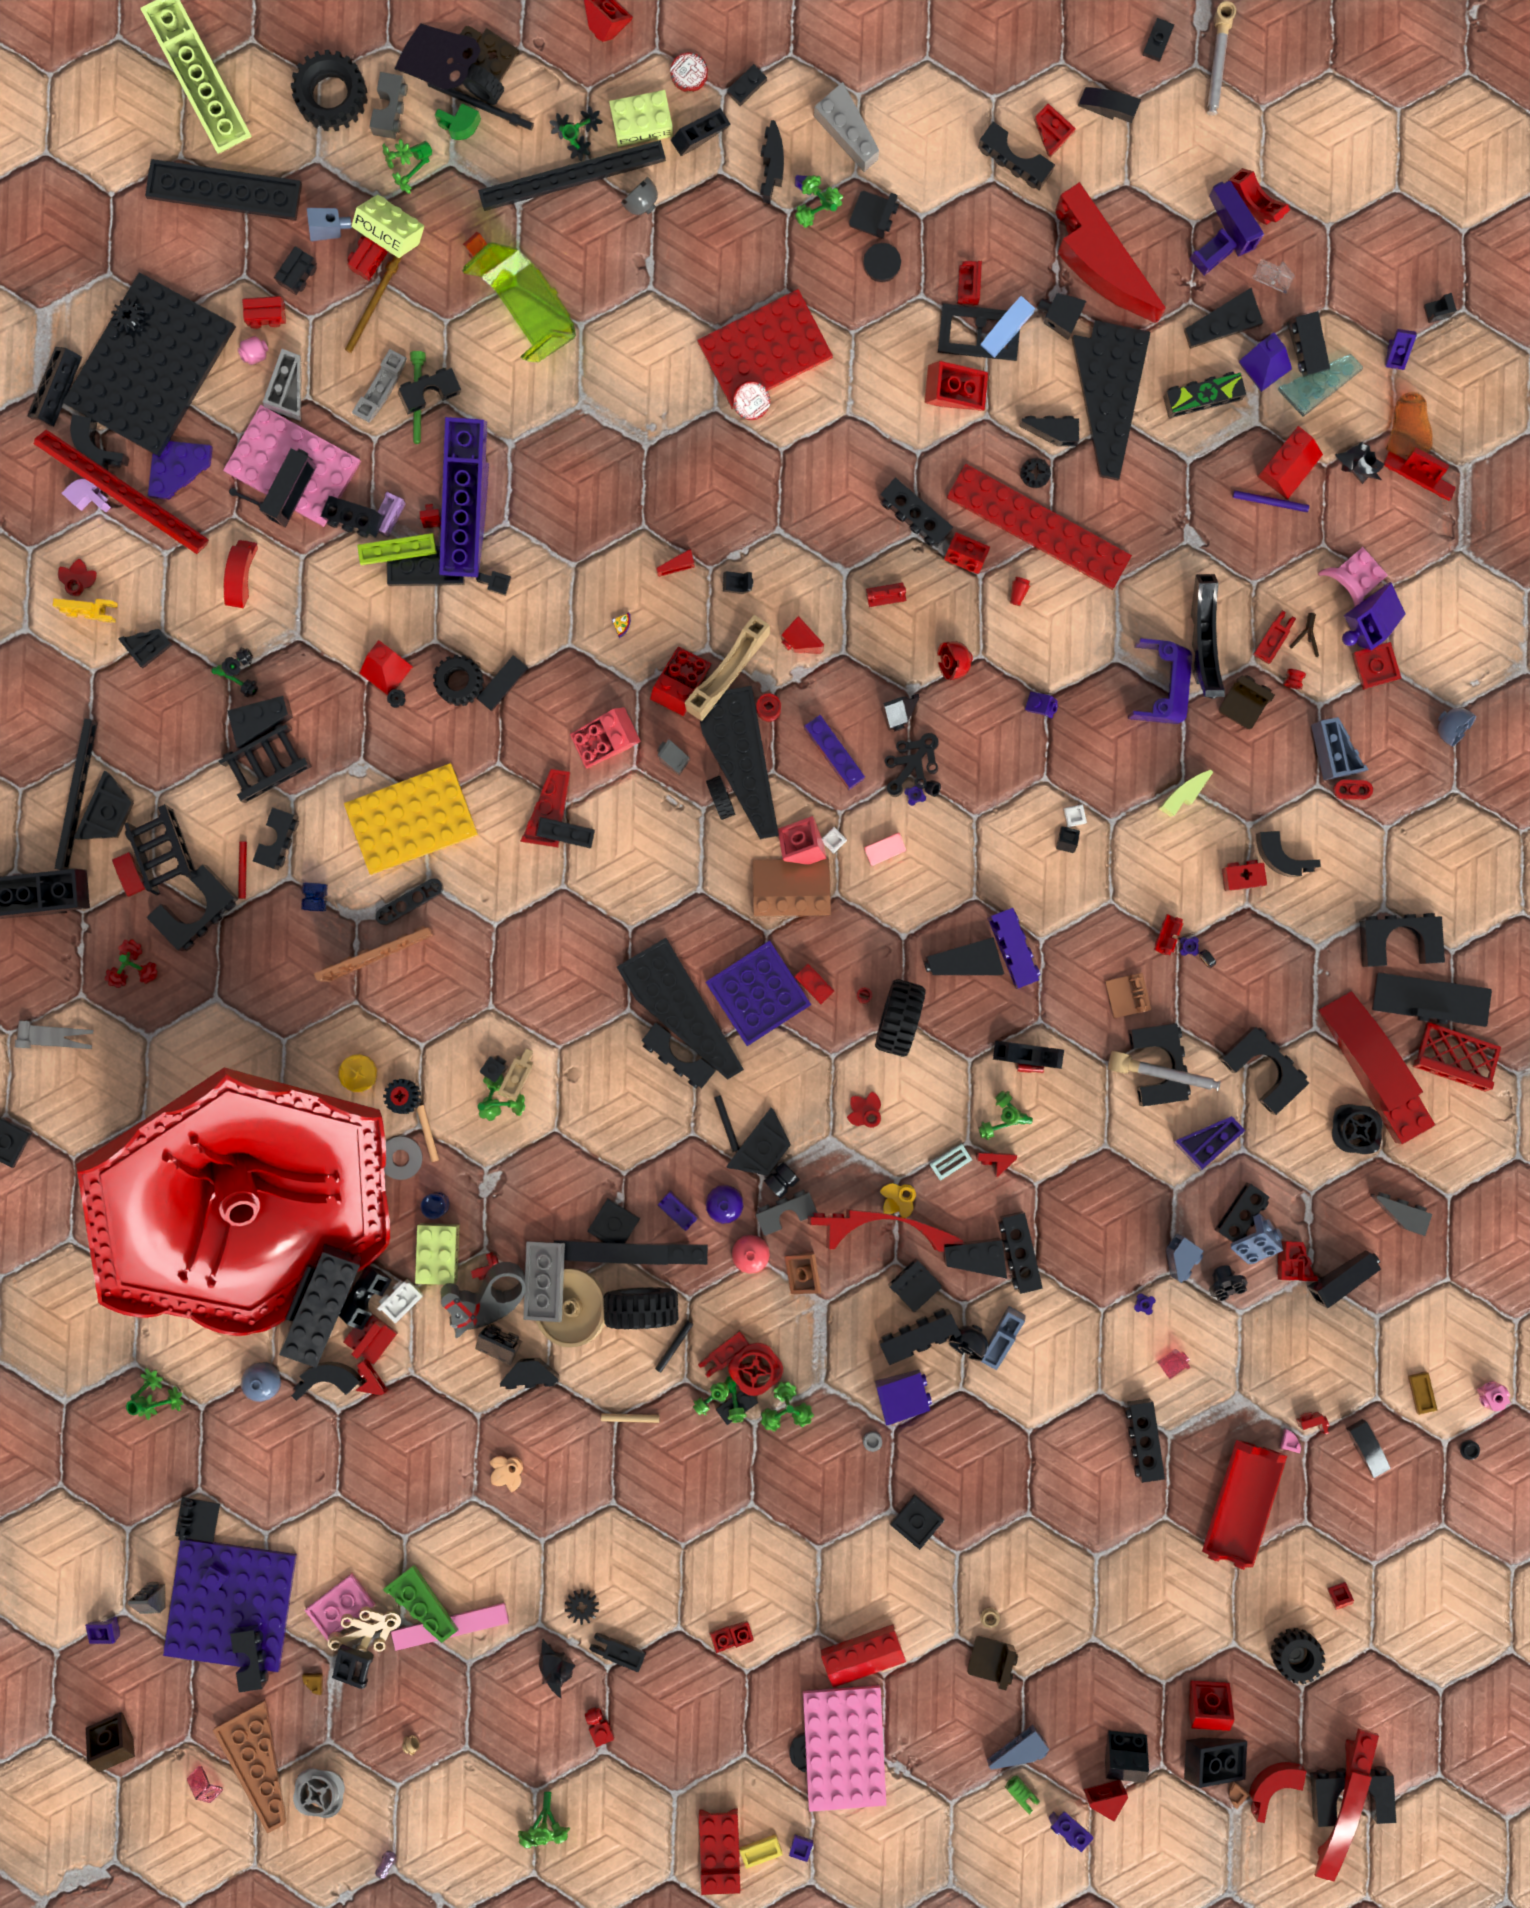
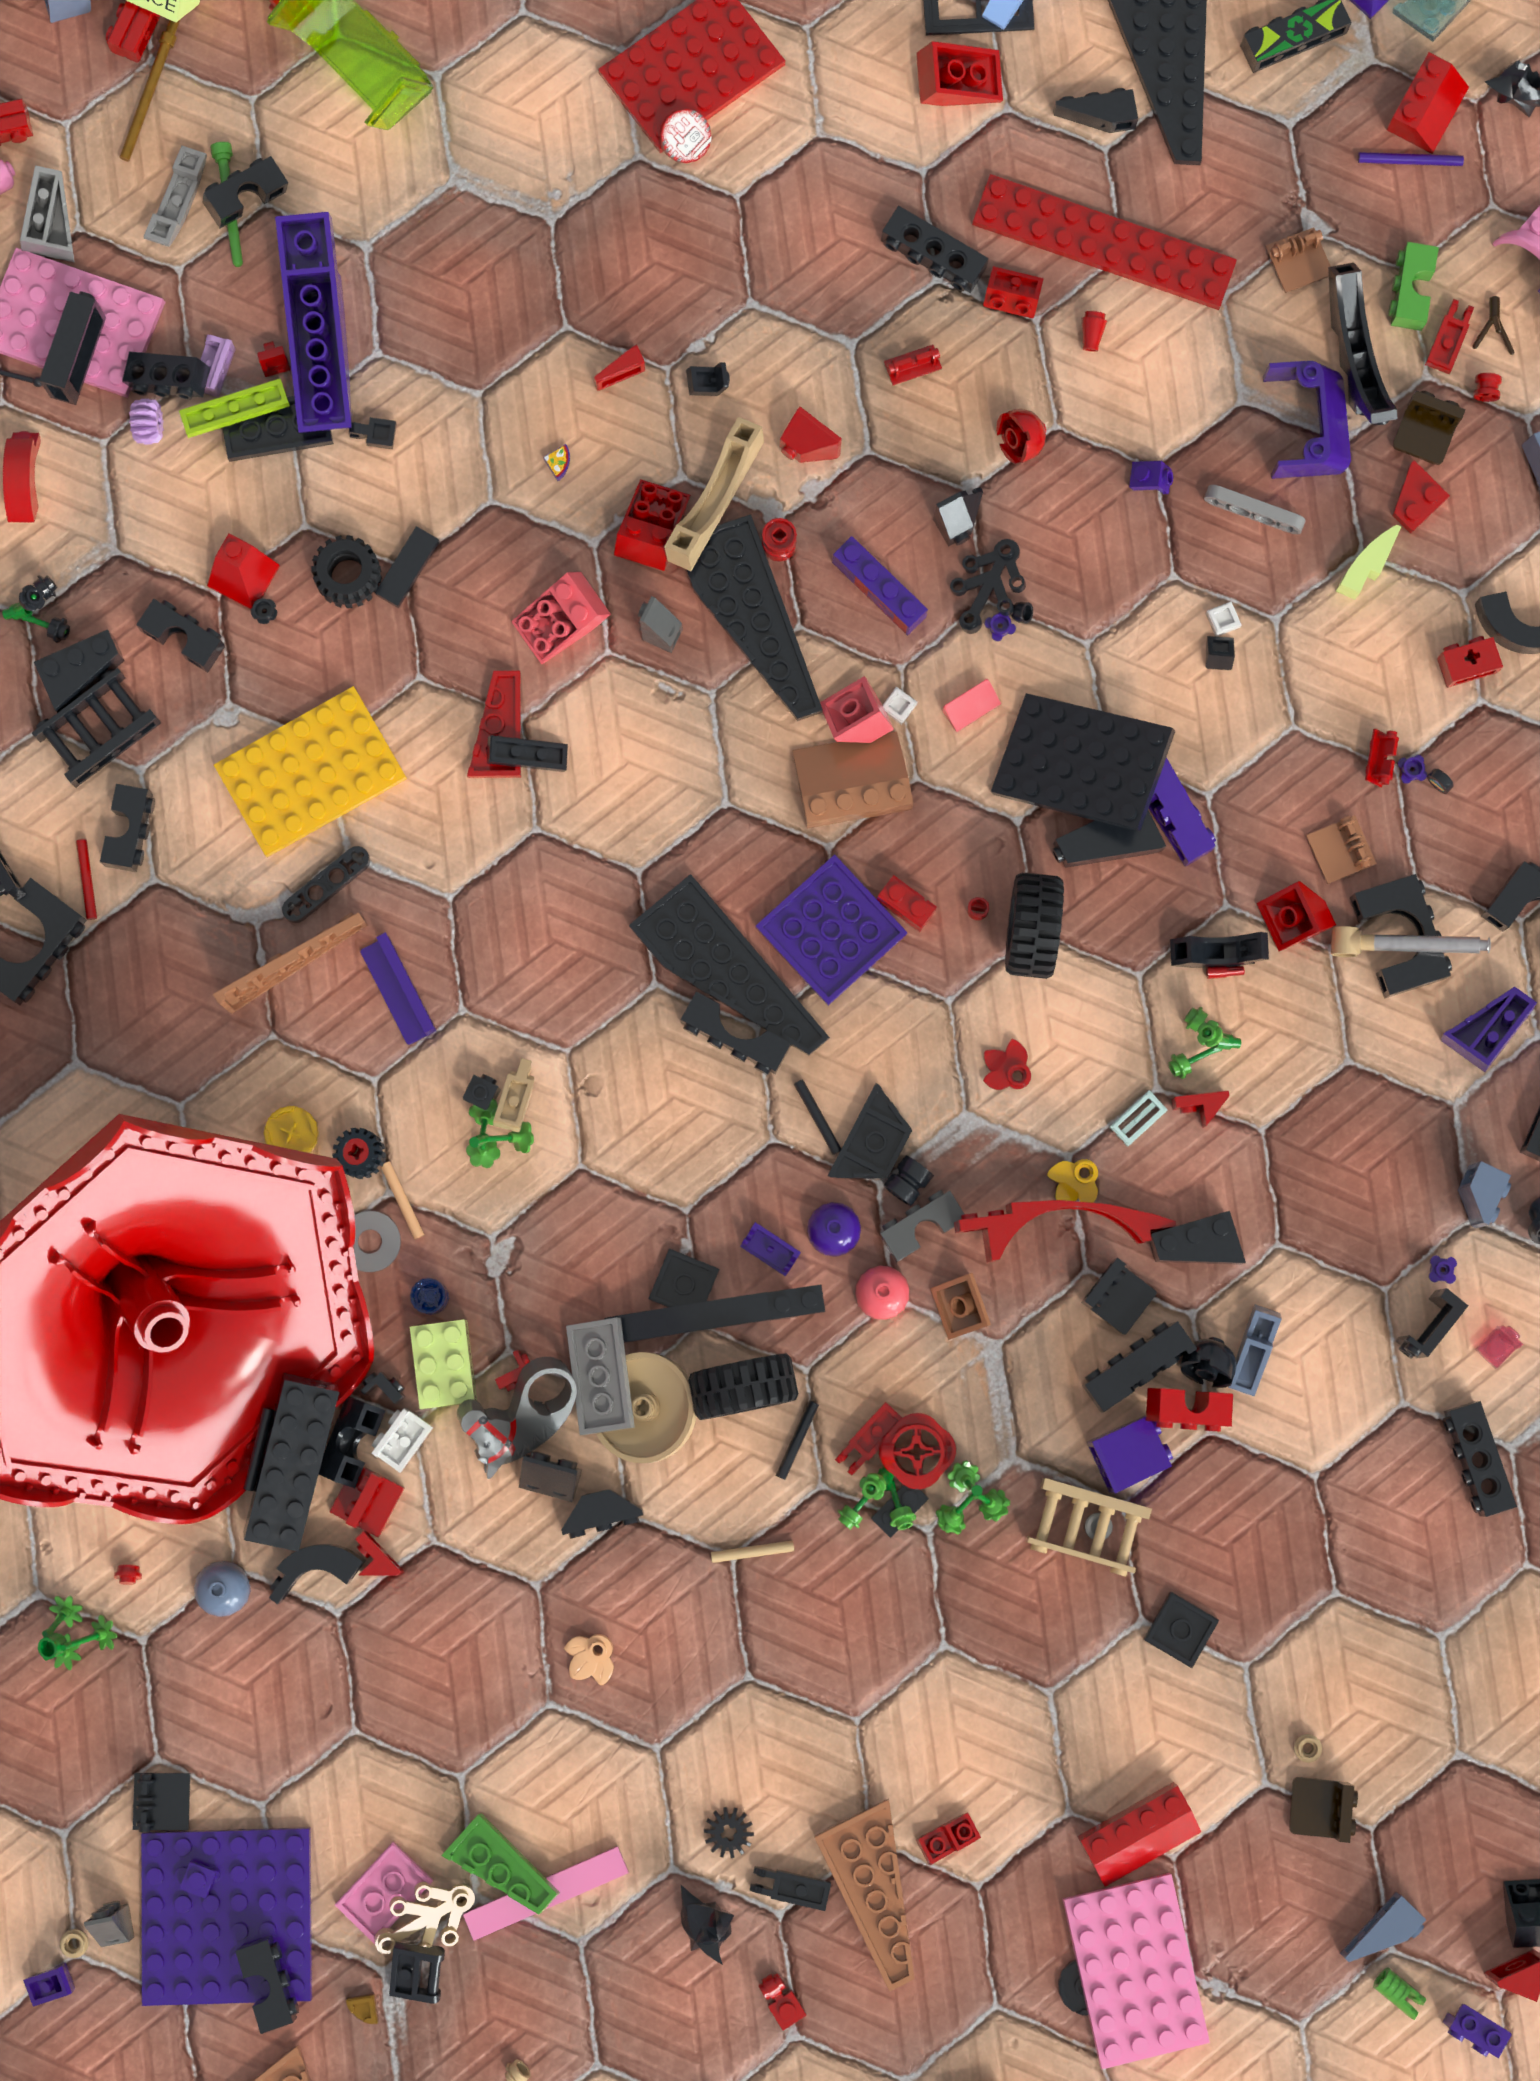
camera: 15 degrees left, 5 degrees down
black brick [274,246,317,295] -> none
clear blue wheel [301,883,328,912] -> none
black tyre [706,775,736,820] -> none
black brick [998,1211,1043,1294] -> none
black gear [1020,457,1051,488] -> none
none -> tan plate [60,1929,89,1958]
none -> red plate [114,1565,142,1585]
none -> lavender gear [129,398,164,445]
none -> black arch [136,599,225,673]
none -> dark purple panel [360,932,436,1045]
none -> black bracket [361,1372,405,1404]
none -> nougat wing [814,1798,915,1992]
none -> black plate [991,693,1175,832]
none -> tan fence [1025,1478,1152,1577]
none -> red arch [1146,1388,1233,1432]
none -> light grey beam [1204,485,1306,534]
none -> red slope [1256,881,1336,952]
none -> nougat hinge [1265,227,1331,293]
none -> bright green arch [1388,242,1439,331]
none -> red wing [1392,460,1450,534]
none -> black panel [1396,1288,1469,1359]

